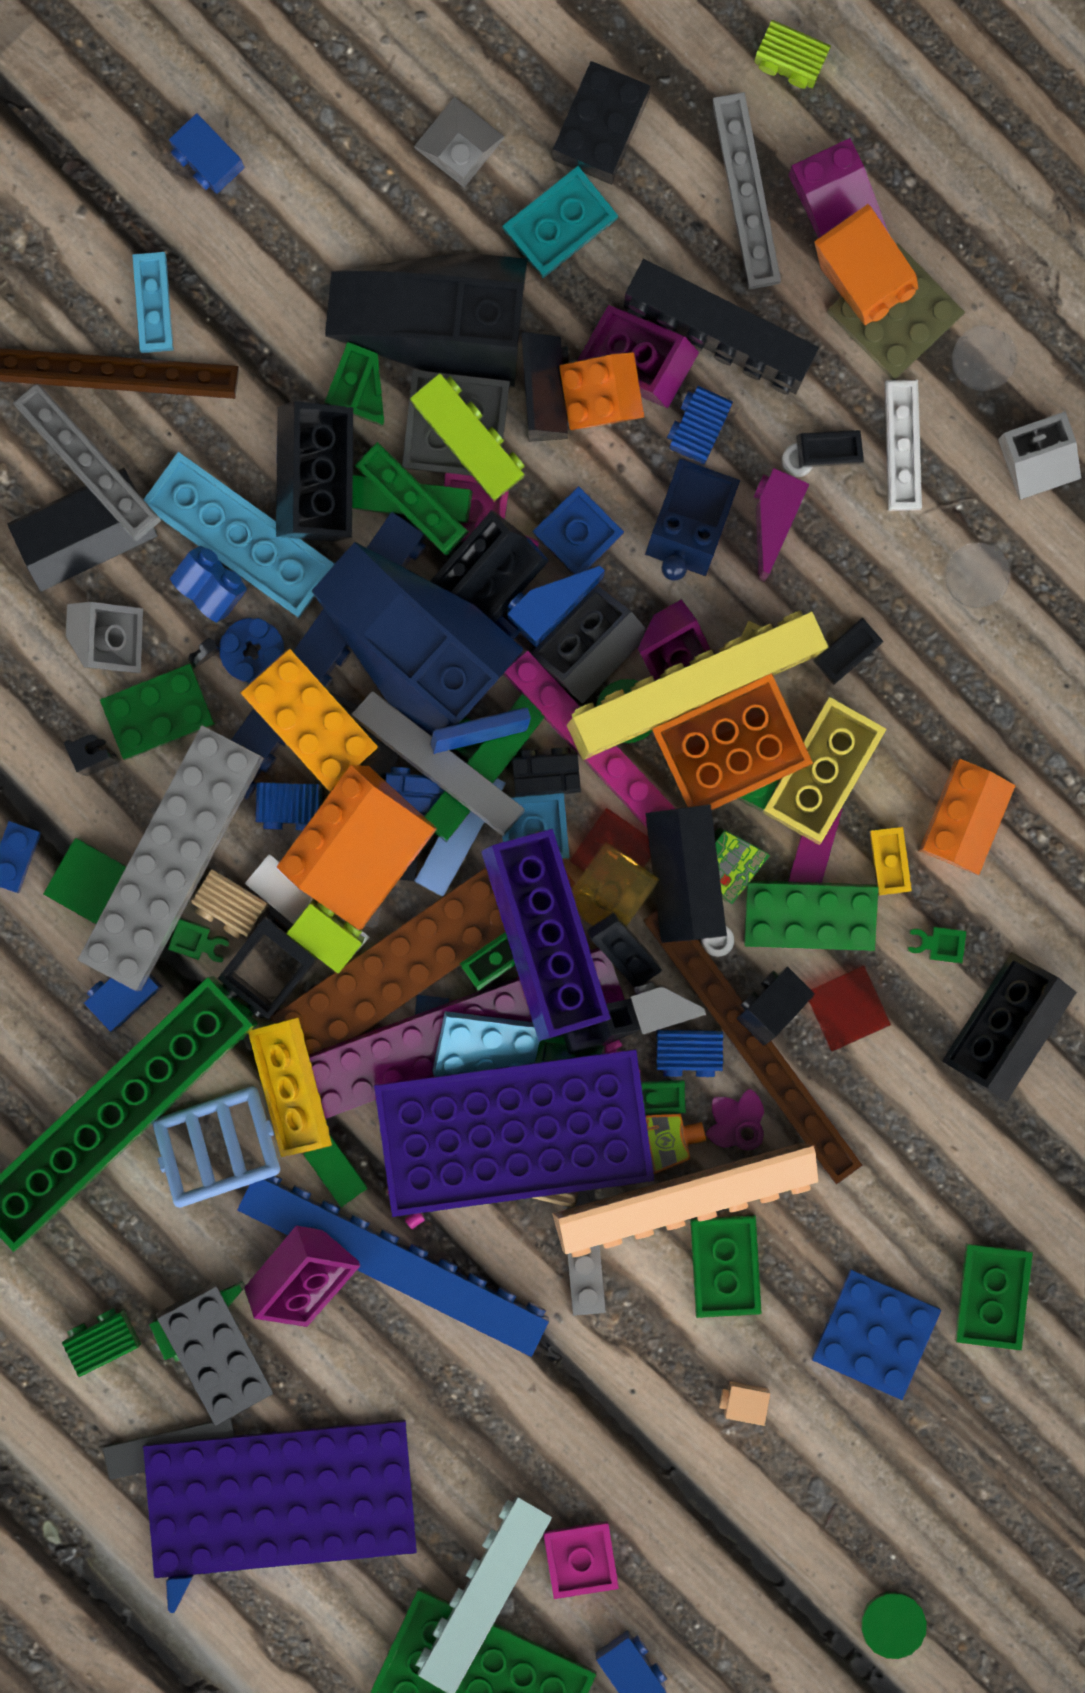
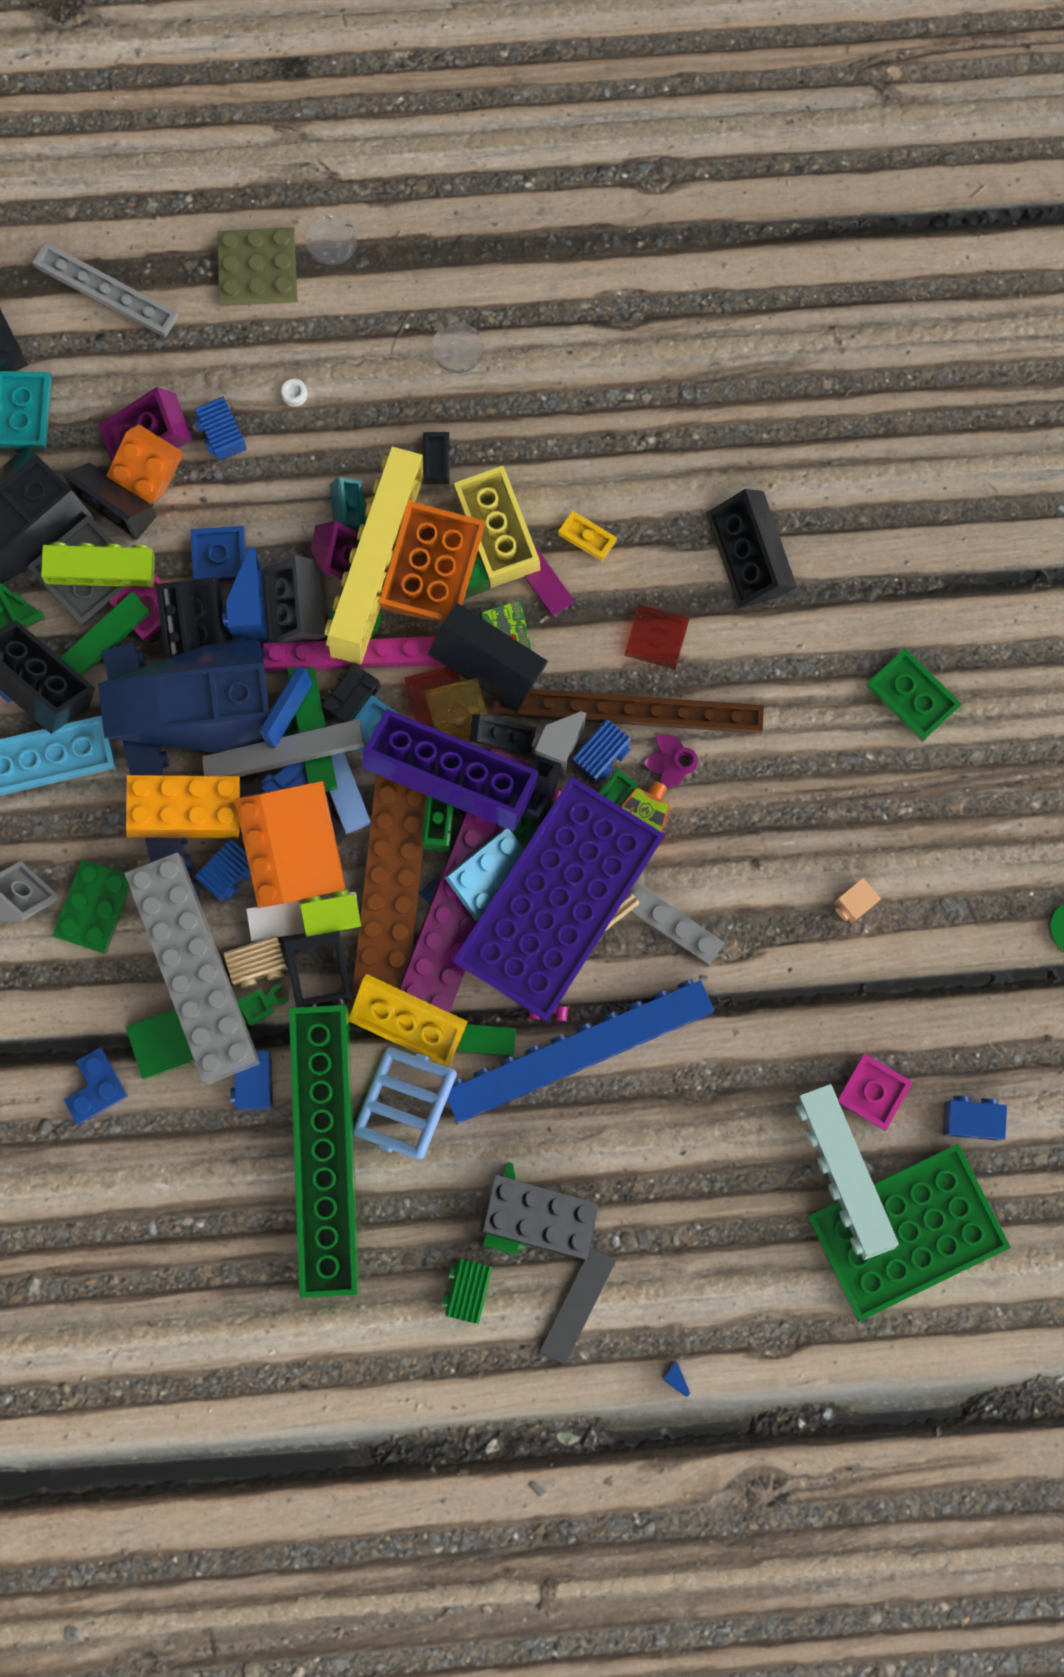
camera: 55 degrees left, 10 degrees down
black hinge [63,735,119,776] -> none
dark purple plate [143,1420,417,1579] -> none
blue brick [170,546,247,623] -> none
black tile [188,638,220,669] -> none
blue plate [220,618,285,683] -> none
magenta slope [244,1225,360,1327] -> none
green tile [355,442,469,556] -> none
light nougat slope [552,1142,818,1257] -> none
black brick [624,258,819,395] -> none
dark blue slope [645,459,740,581] -> none
green tile [690,1215,762,1318] -> none
white tile [701,926,734,957] -> none
black brick [736,966,815,1046] -> none
green plate [744,880,879,951] -> none
magenta slope [753,468,809,582] -> none
lime brick [754,20,831,89] -> none
magenta slope [788,138,889,238] -> none
black tile [796,430,864,468] -> none
blue plate [811,1269,941,1400] -> none
orange slope [814,204,919,326] -> none
white tile [885,380,922,511] -> none
green plate [907,927,967,964] -> none
orange slope [918,759,1016,876] -> none
light grey slope [998,411,1081,500] -> none
none -> teal slope [330,477,366,531]

